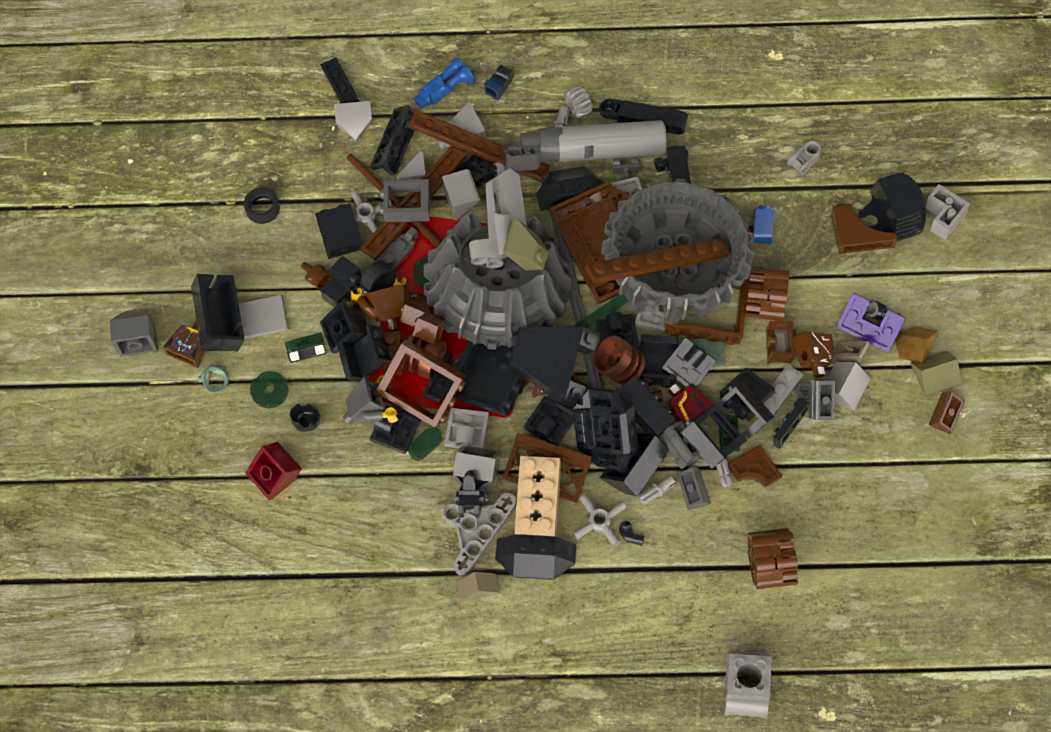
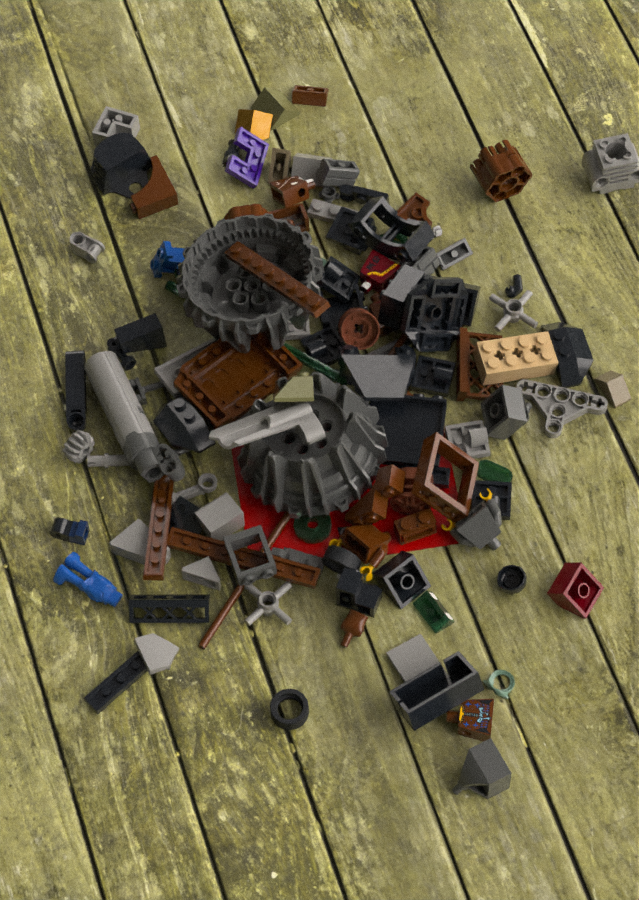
camera: 110 degrees left, 5 degrees down
clear green tile [250,371,289,409] -> none
black panel [315,203,363,259] -> none
black panel [337,324,391,382] -> none
black hinge [456,470,485,518] -> none
light grey axle [639,475,676,505] -> none

